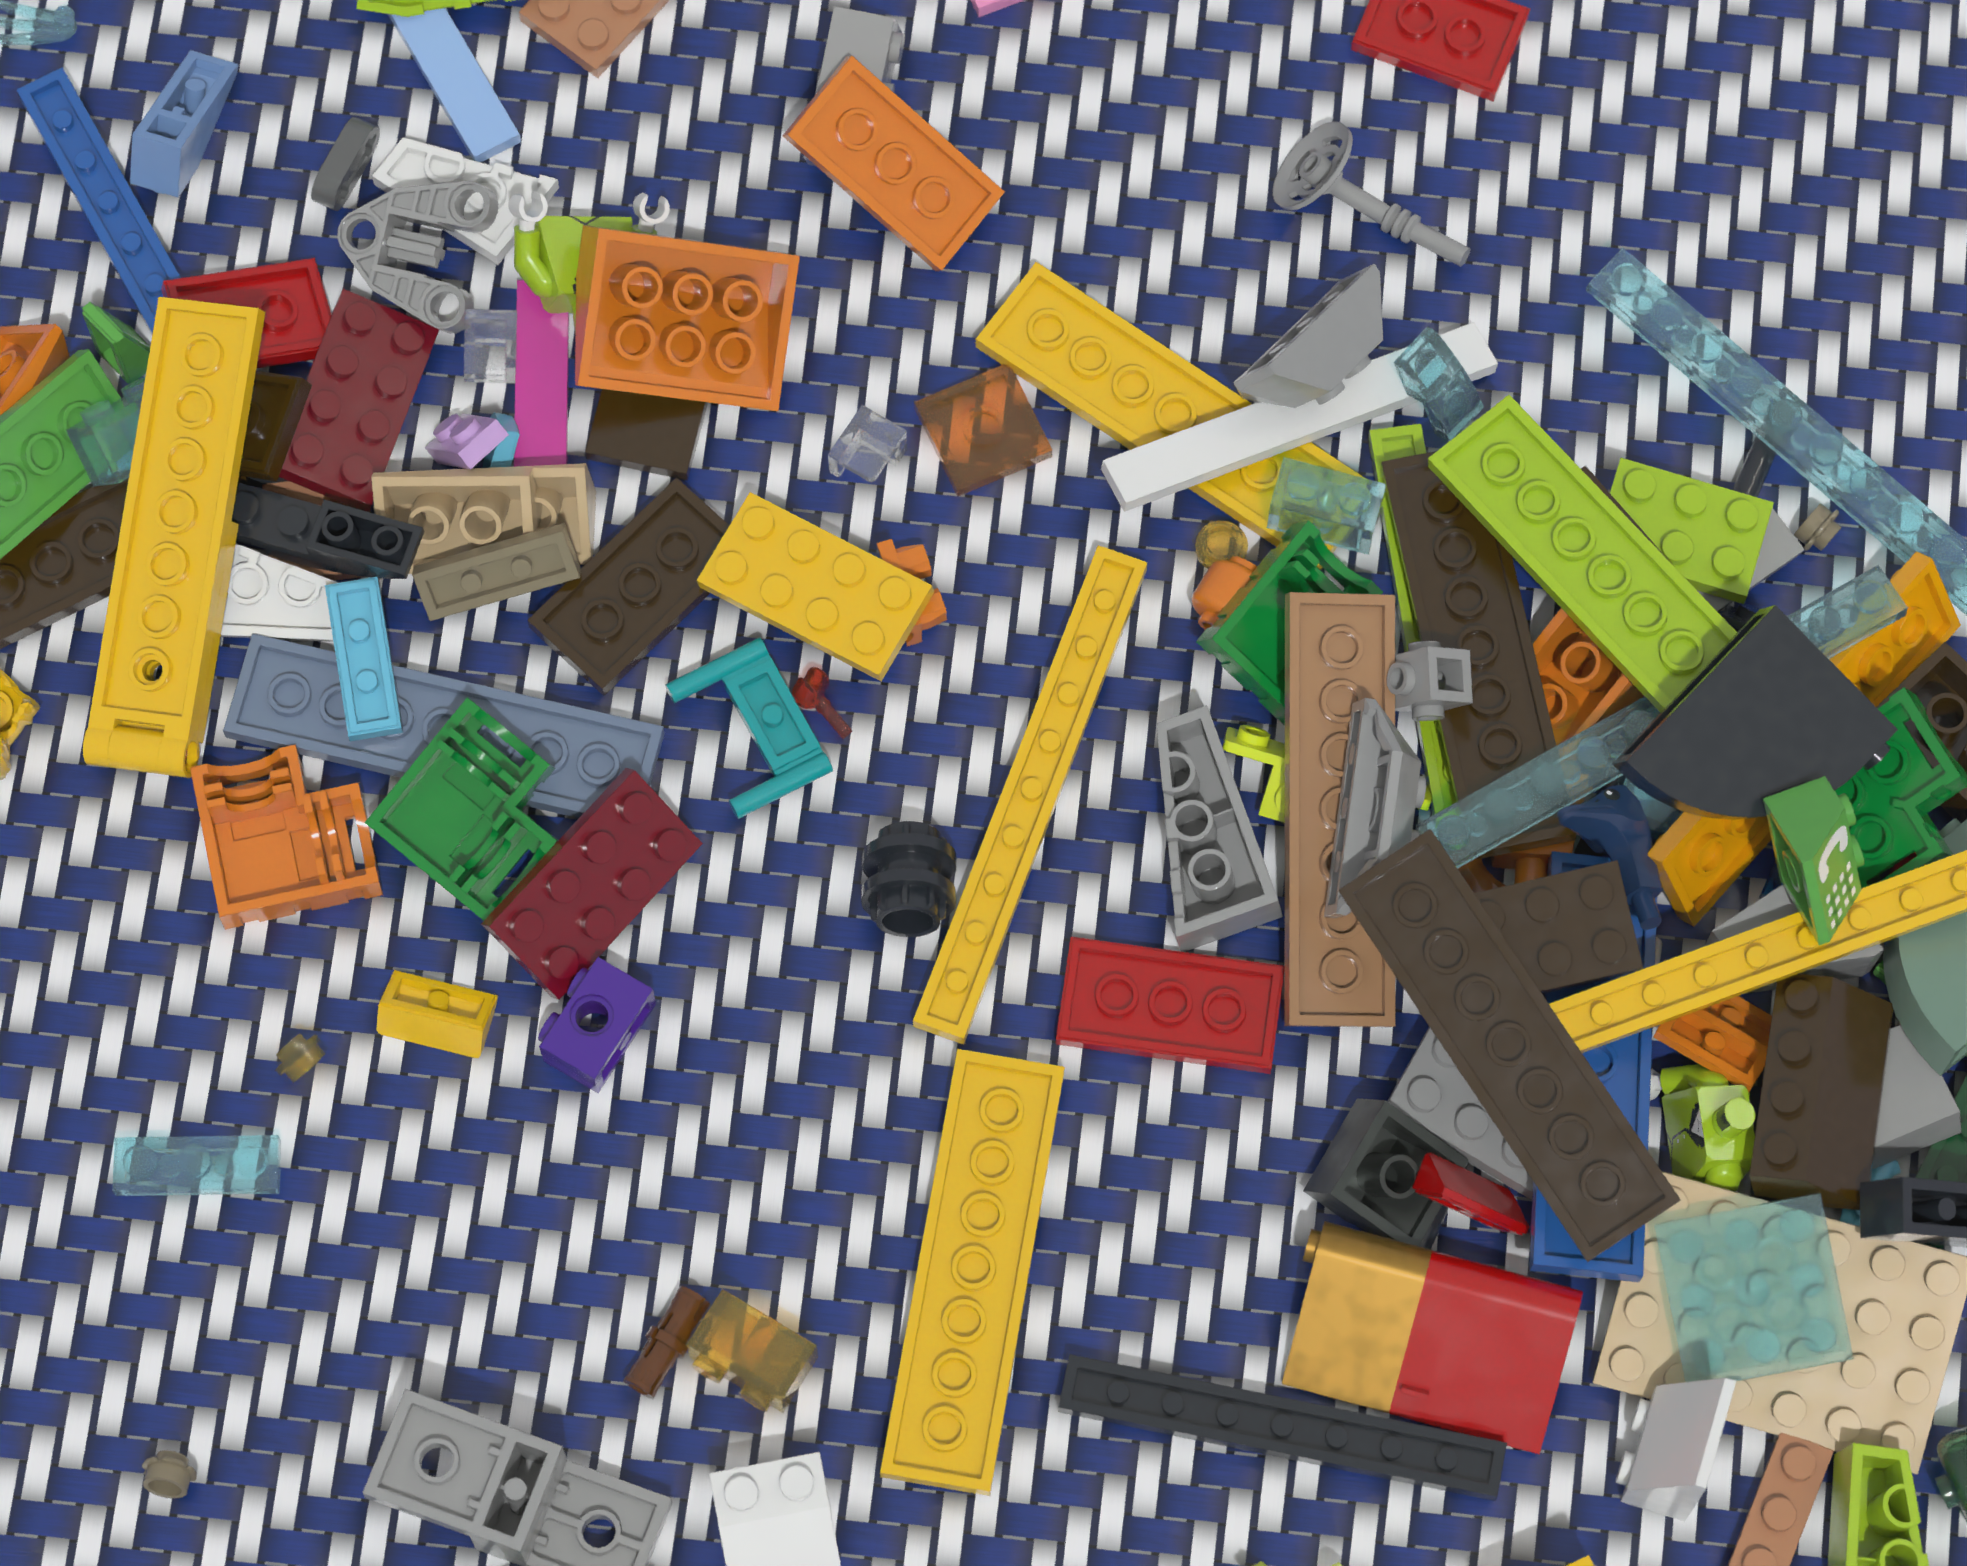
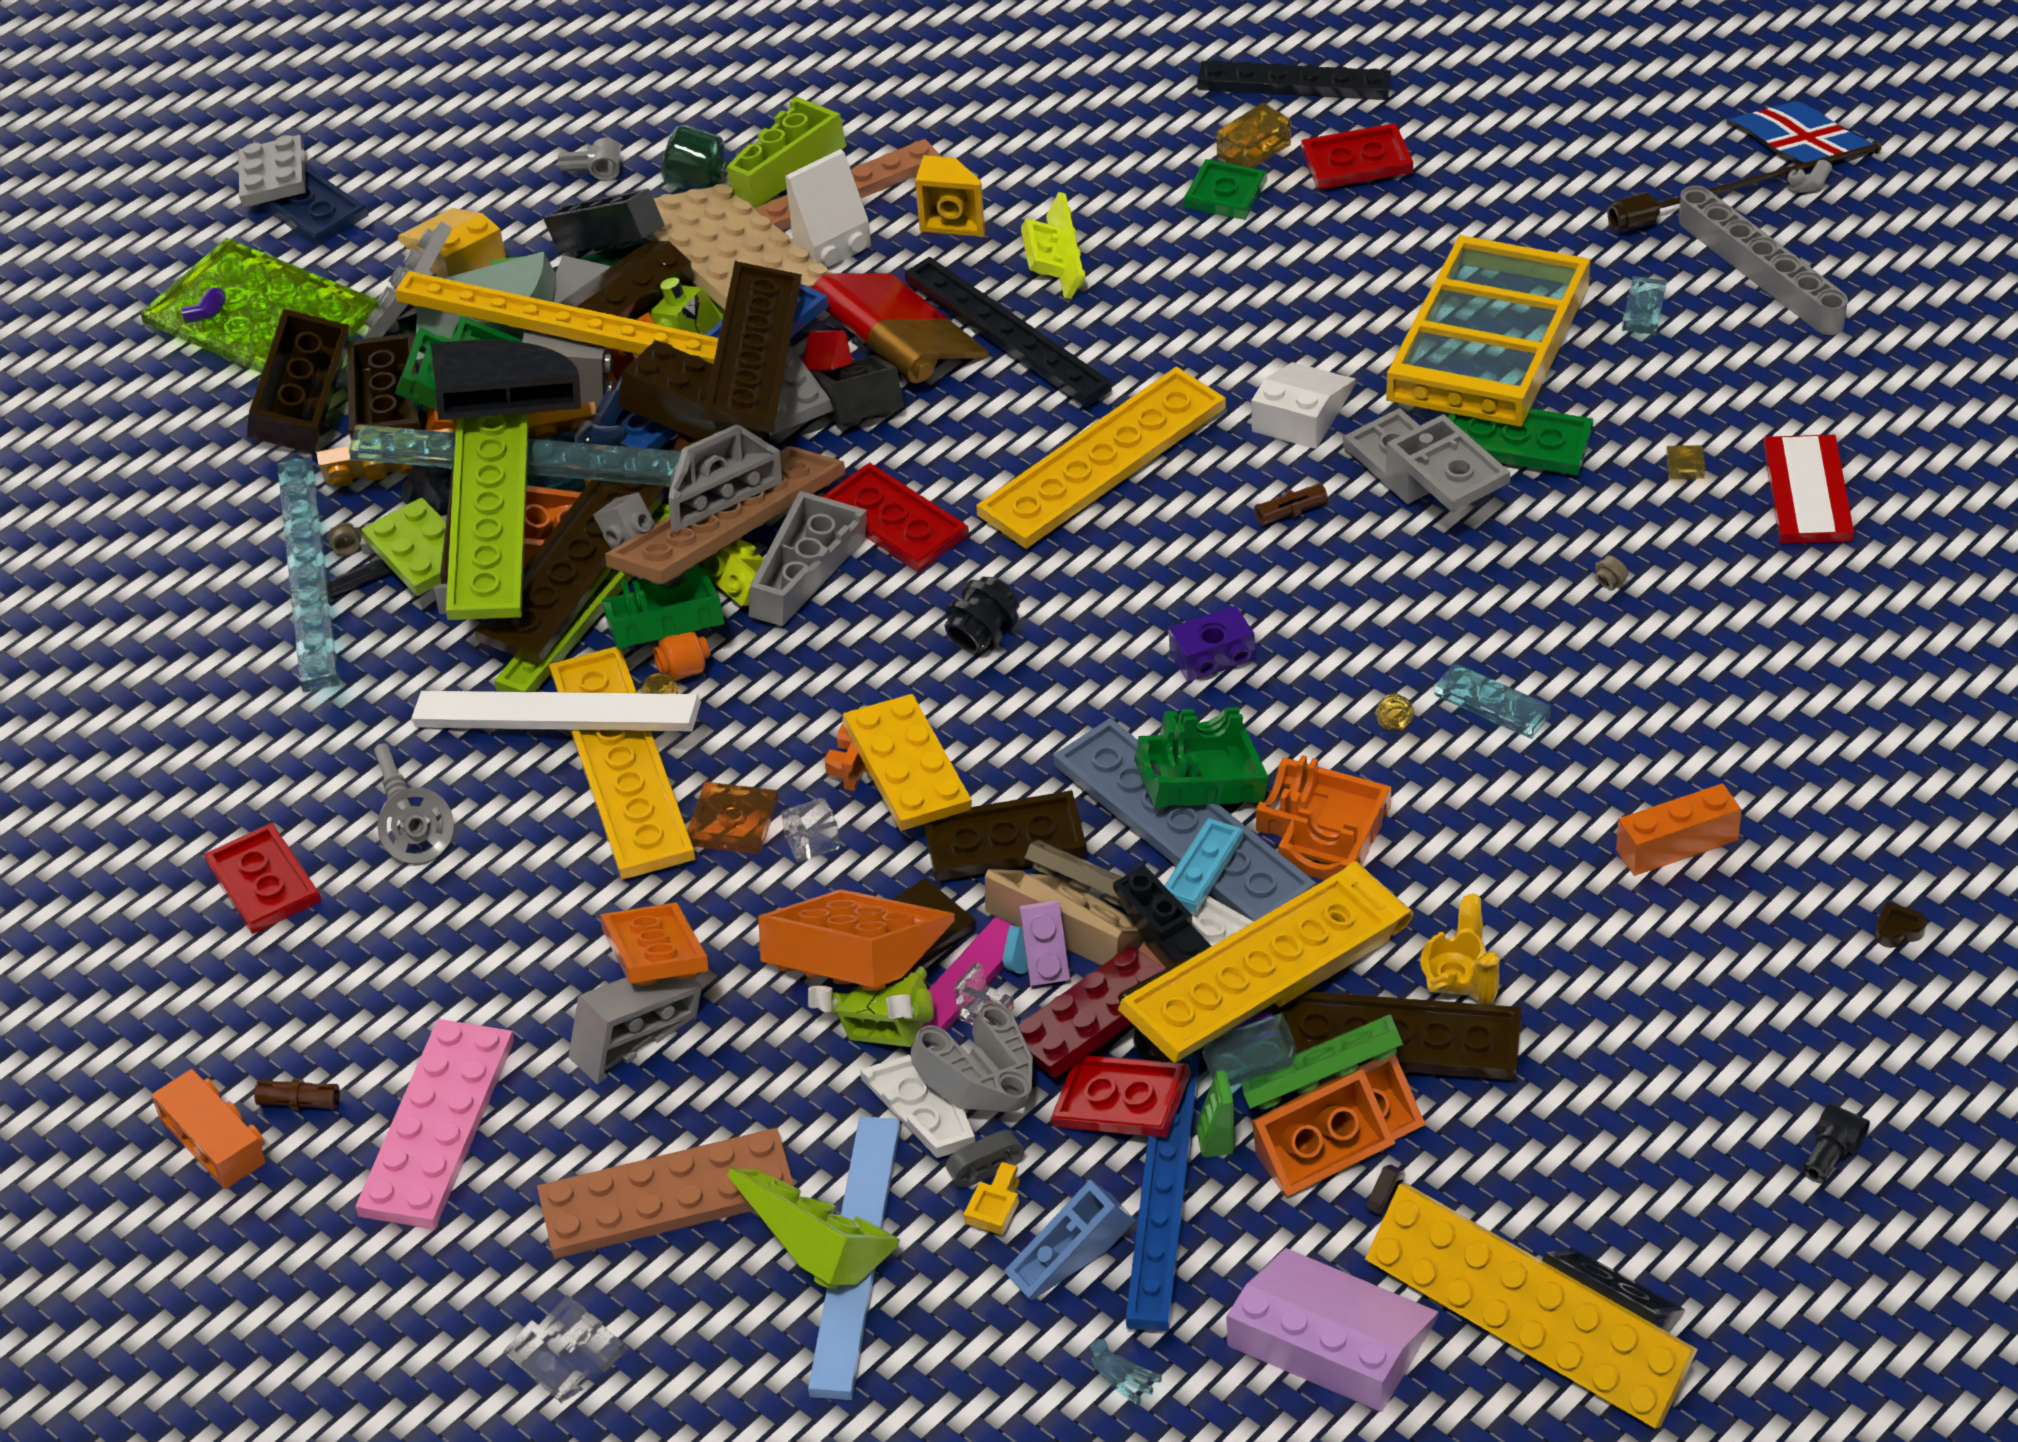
camera: 140 degrees left, 25 degrees down
yellow slope [376,970,498,1058] -> none
dark red plate [481,768,703,1000] -> none
teal plate [665,637,833,819] -> none
clear yellow brick [687,1289,818,1413] -> none
clear red hand [792,667,853,739] -> none
yellow plate [913,545,1148,1045] -> none
light grey wedge [1233,264,1383,408] -> none
clear light blue brick [1267,457,1387,555] -> none
clear light blue slope [1394,326,1484,442] -> none
clear light blue plate [1654,1193,1854,1382] -> none
bright green slope [1763,776,1864,945] -> none
none -> yellow plate [963,1162,1020,1236]

